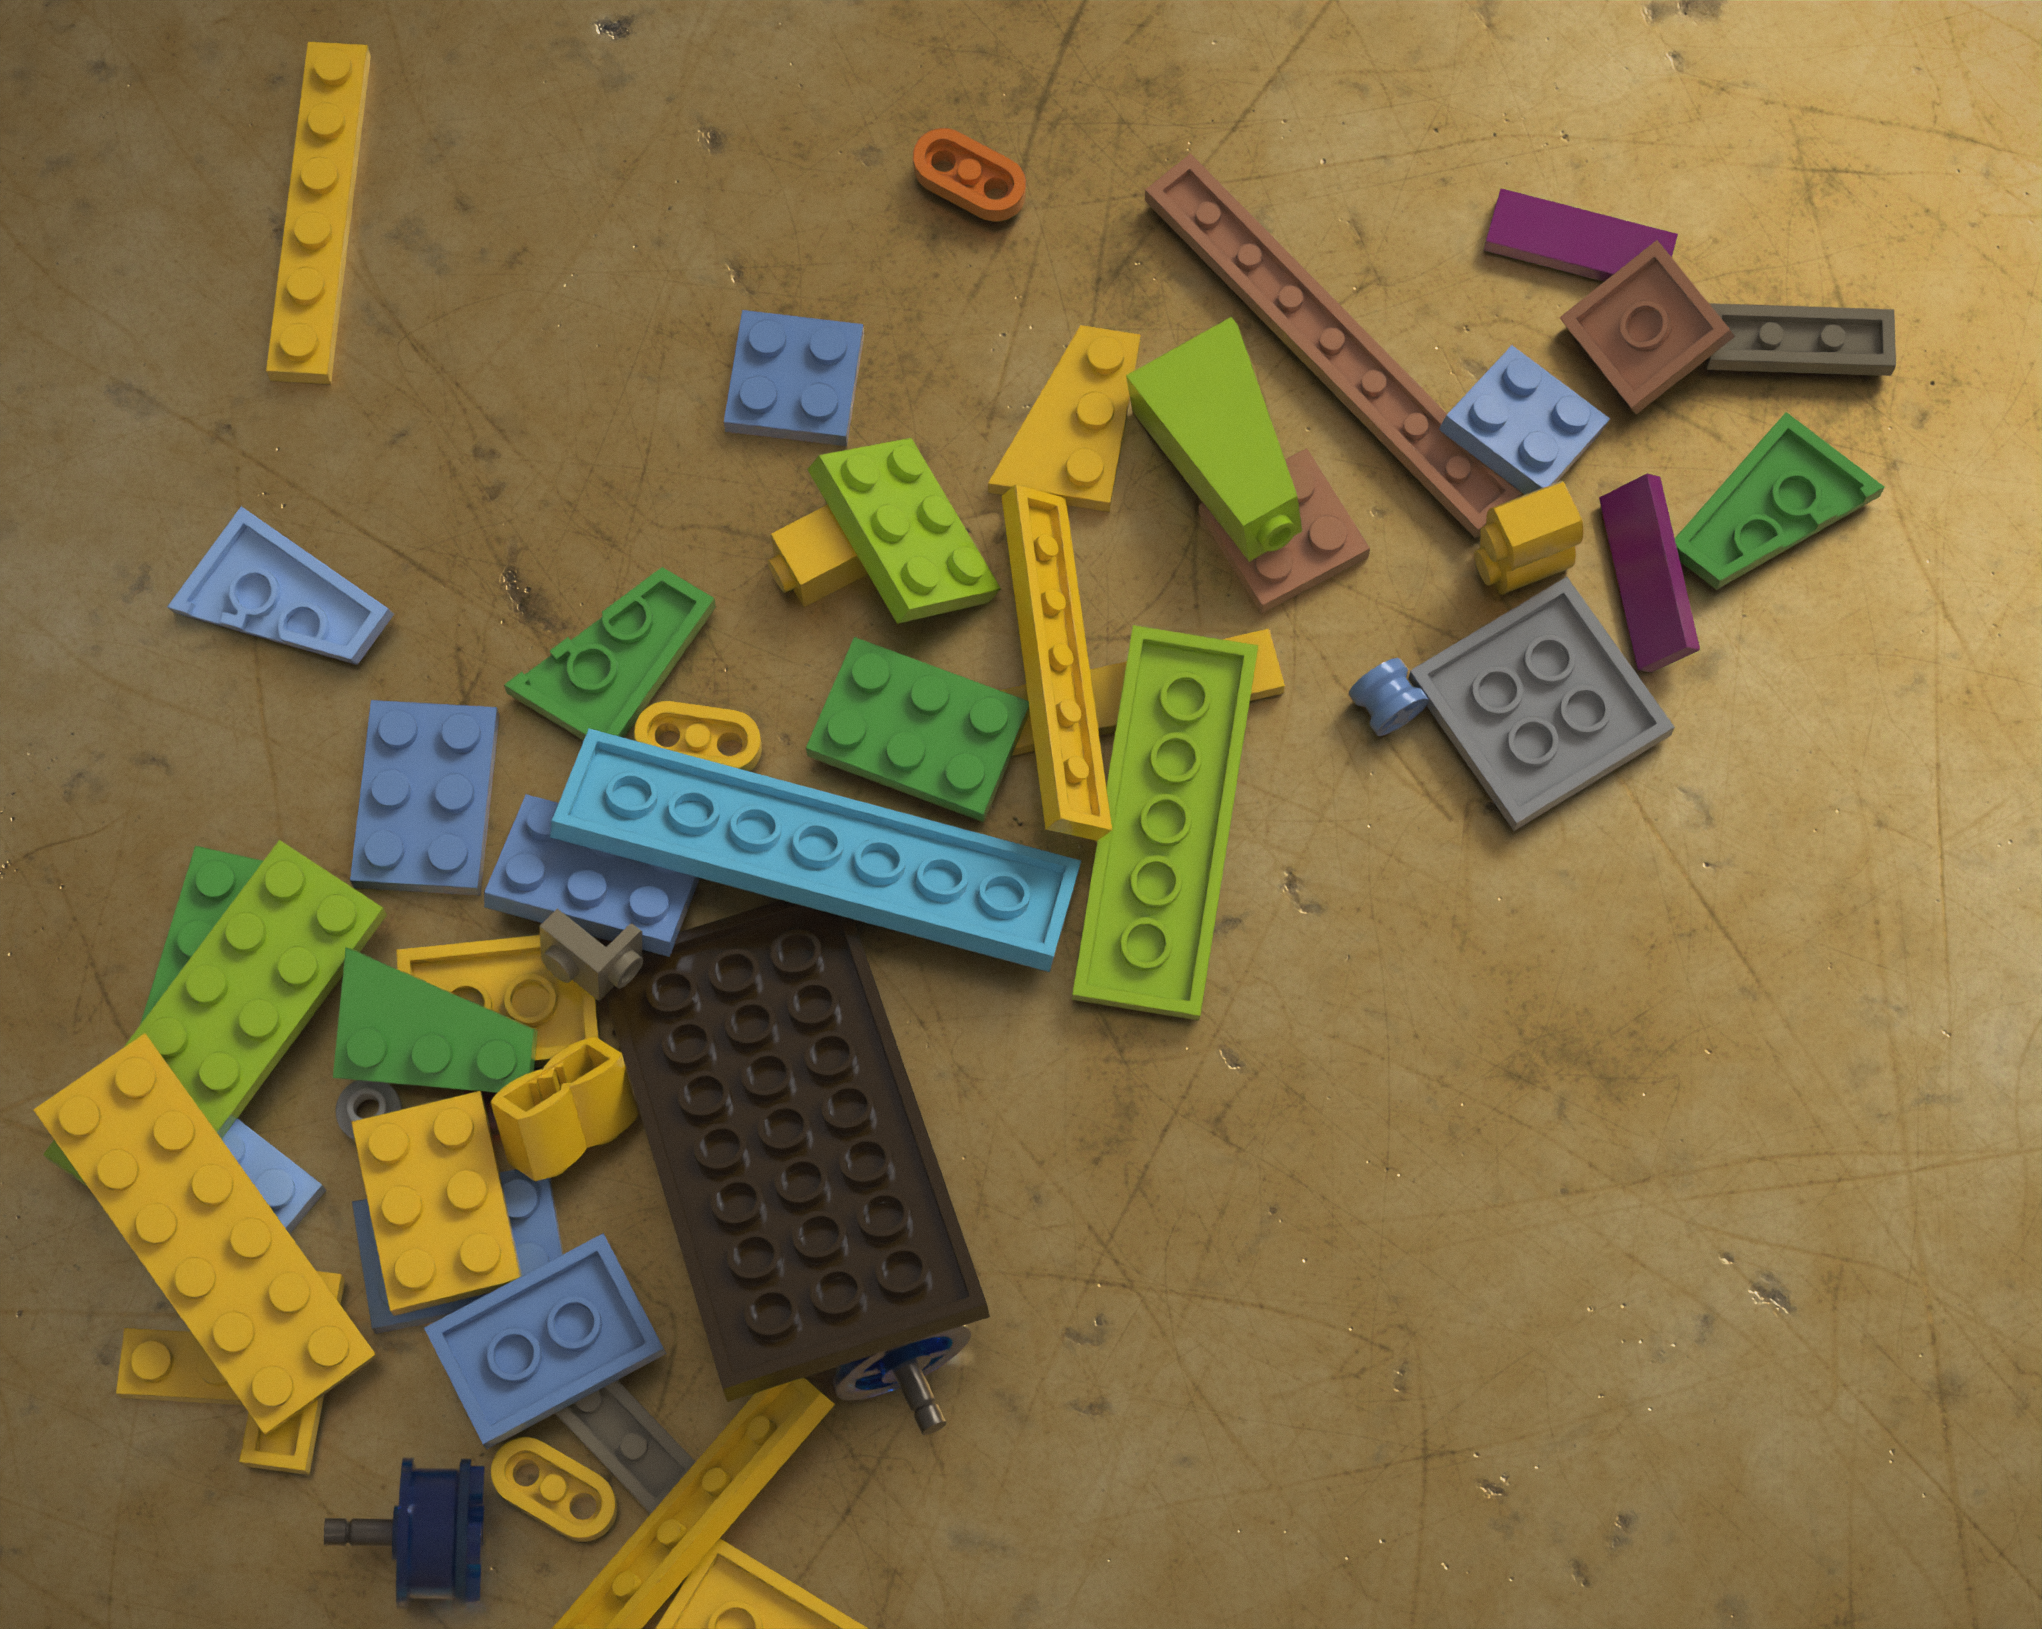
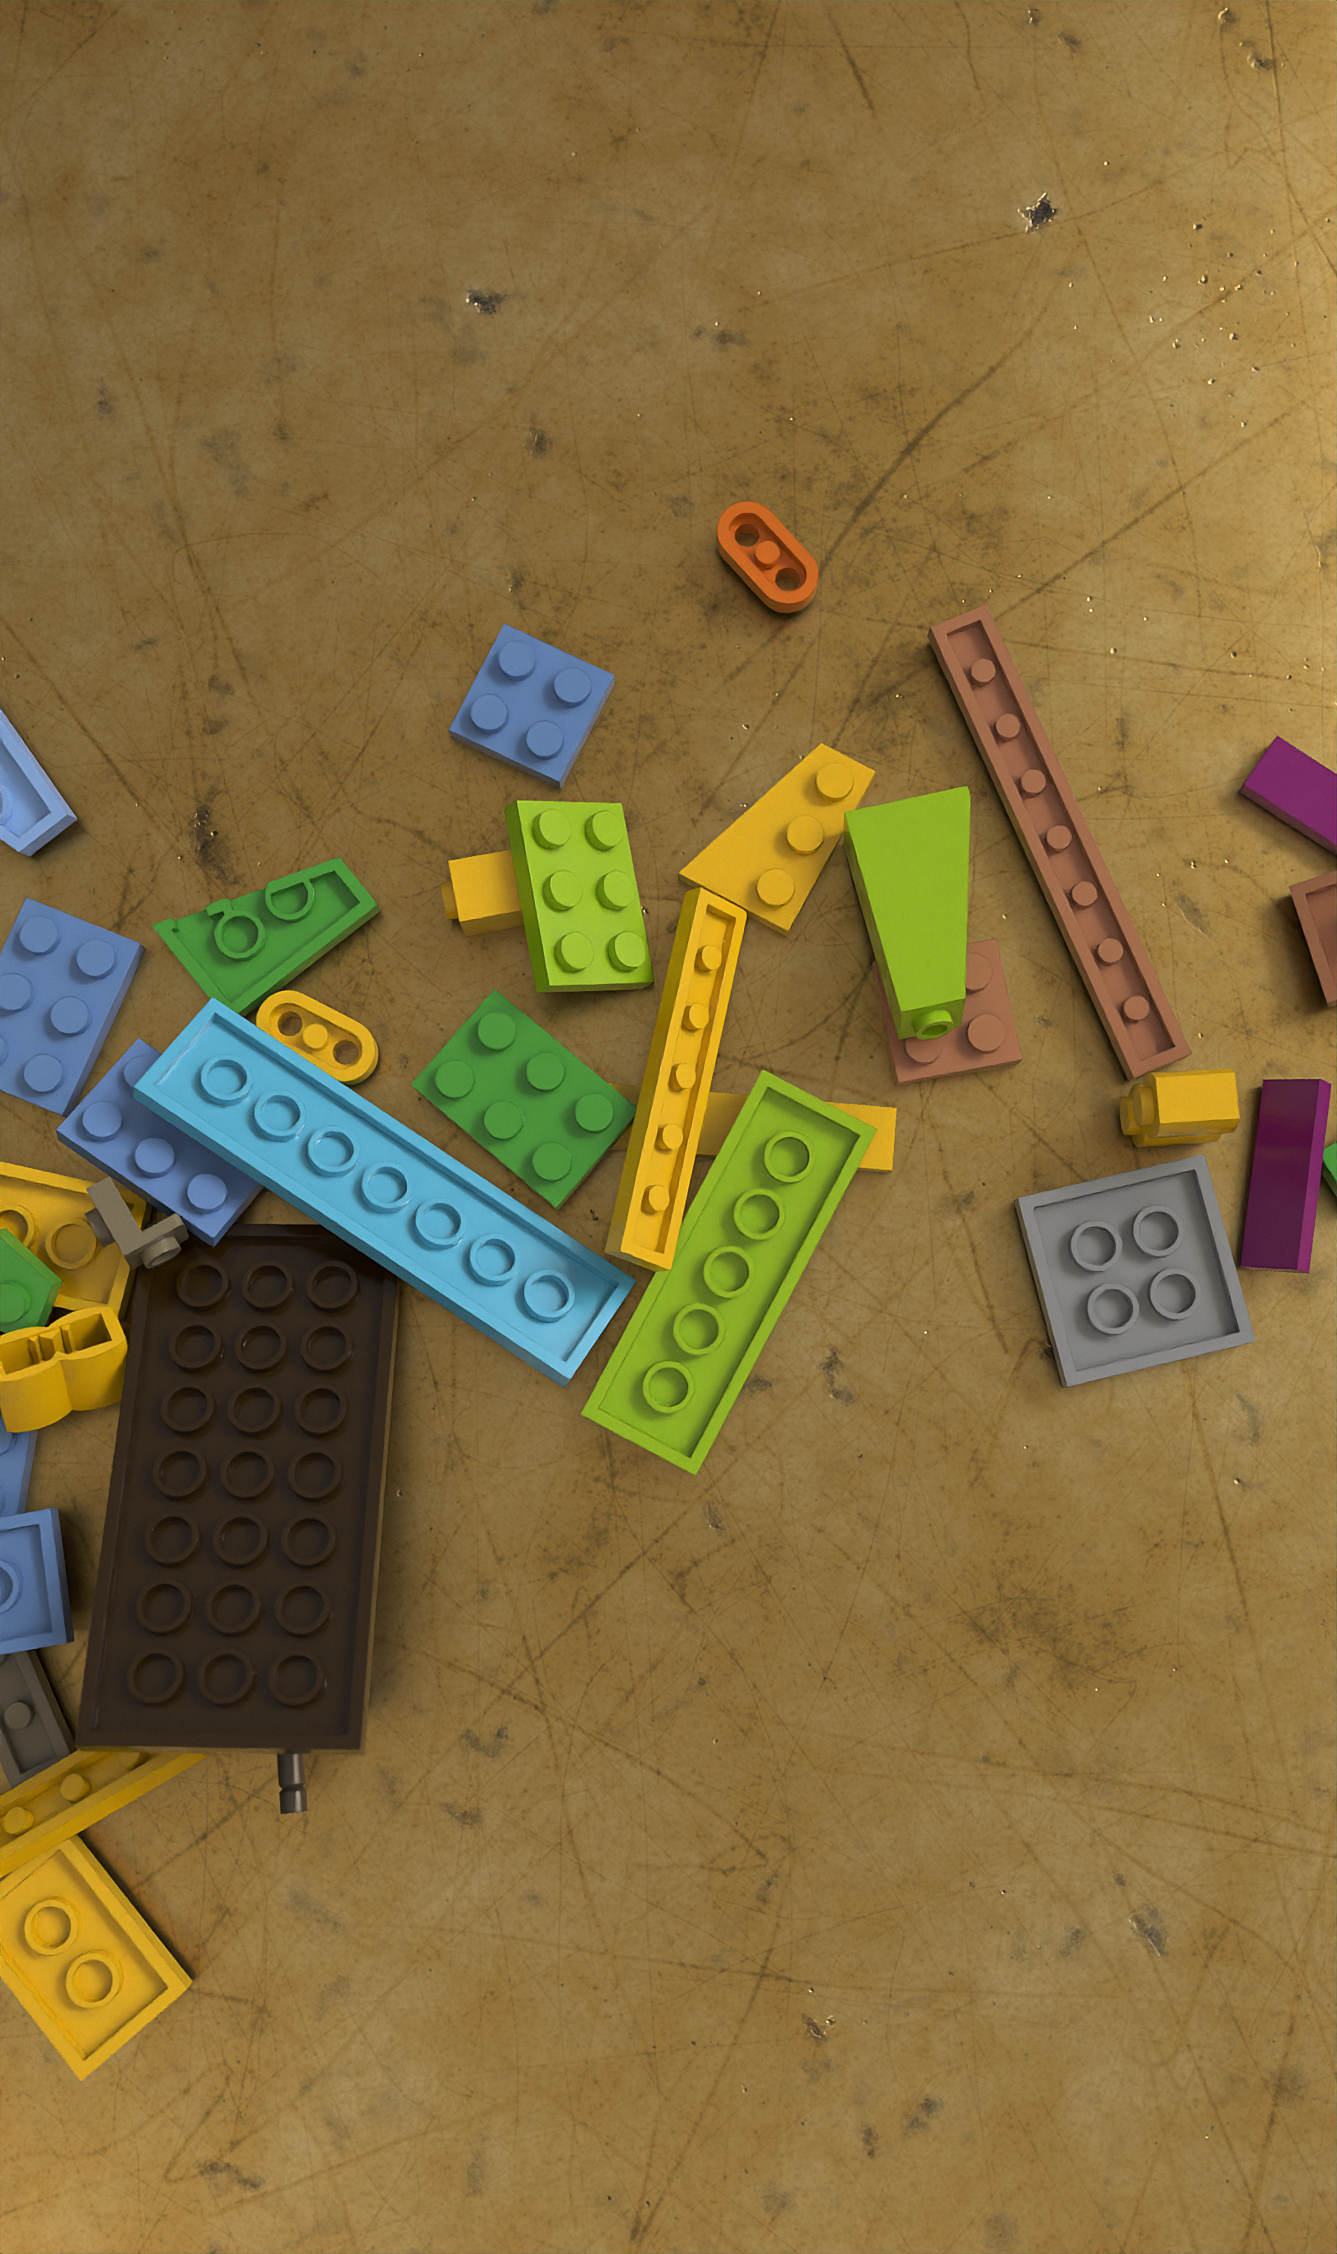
camera: 20 degrees right, 10 degrees up
yellow plate [266,42,371,384] -> none
medium blue wheel [1349,658,1429,736] -> none
medium blue plate [1439,345,1610,495] -> none

